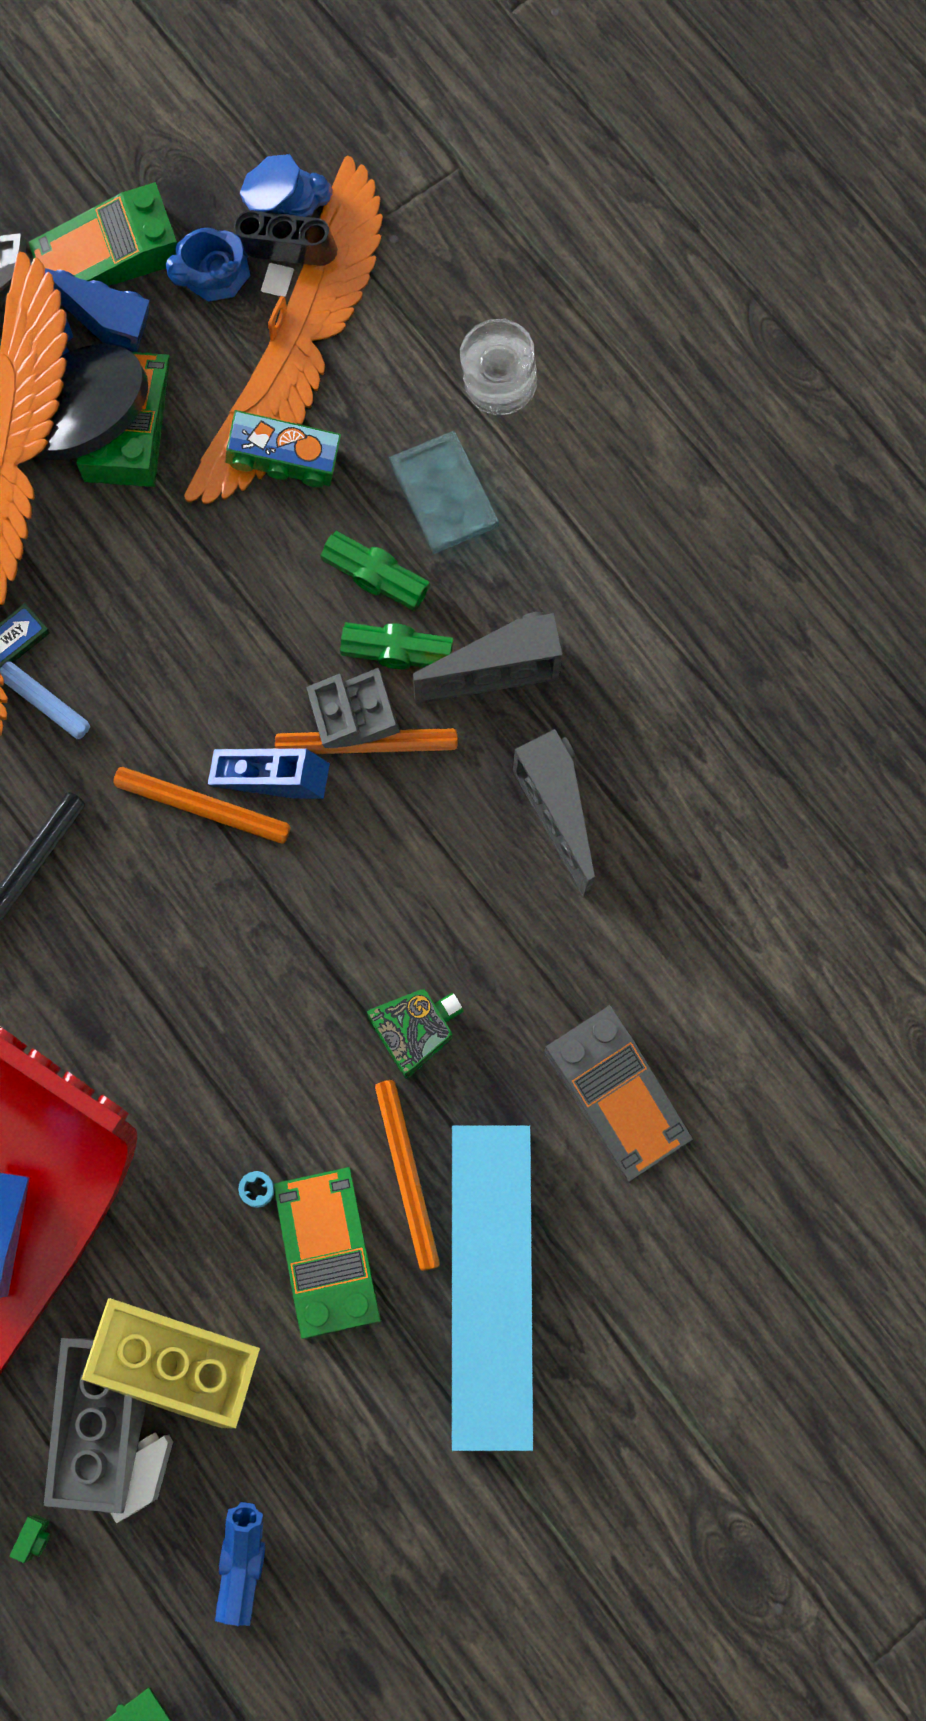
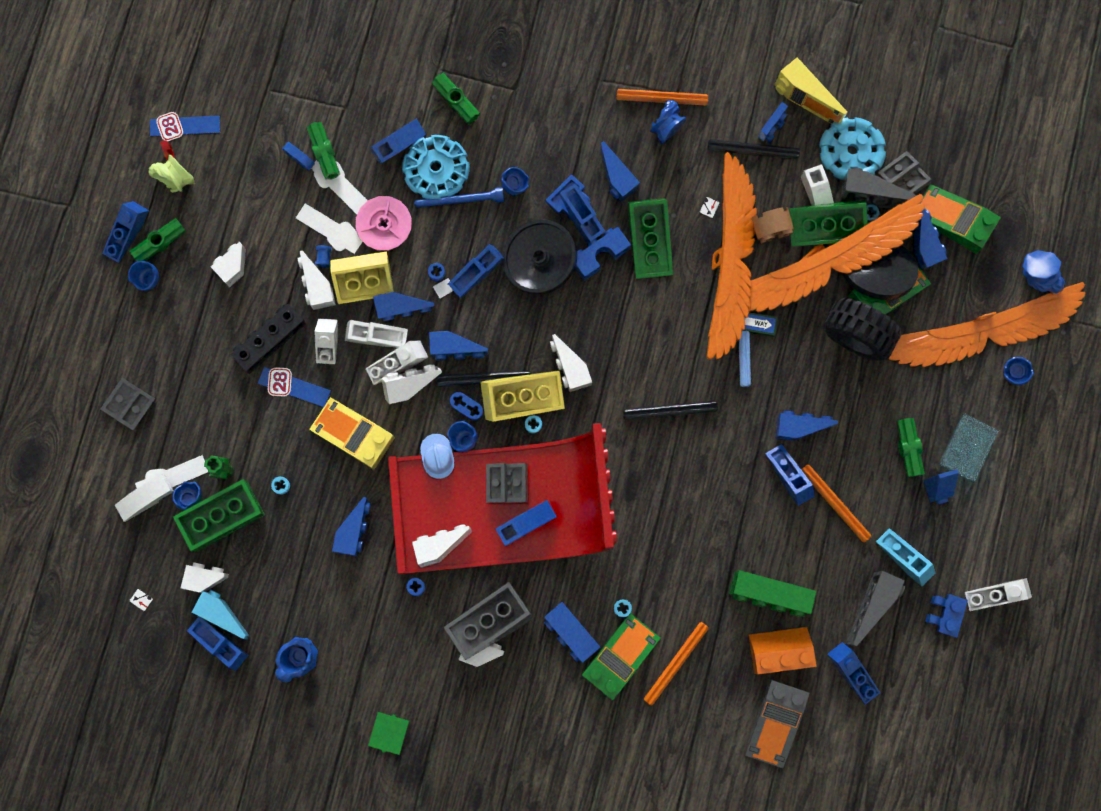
camera: 50 degrees right, 5 degrees up
green plate [9,1514,50,1563] -> none
light yellow slope [81,1298,260,1428] -> none
orange axle [113,767,290,844] -> none
blue piece [166,228,250,302] -> none
blue piece [215,1502,265,1626] -> none
brick [225,410,341,487] -> none
black beam [234,210,338,266] -> none
white sticker [261,263,294,297] -> none
dark grey slope [306,668,400,748] -> none
green piece [340,622,453,670] -> none
torso [367,989,464,1079] -> none
dark grey slope [413,612,562,704] -> none
medium azure tile [452,1126,533,1451] -> none
clear wheel [460,319,537,415] -> none
none -> blue brick [544,602,600,663]
none -> green brick [729,570,816,617]
none -> orange slope [749,627,817,674]
none -> blue slope [775,411,838,441]
none -> black tyre [823,298,901,362]
none -> blue slope [827,642,880,705]
none -> medium azure slope [876,528,935,586]
none -> blue slope [923,469,959,505]
none -> blue plate [925,594,968,638]
none -> white slope [965,578,1032,611]
none -> blue hair [1003,357,1034,386]

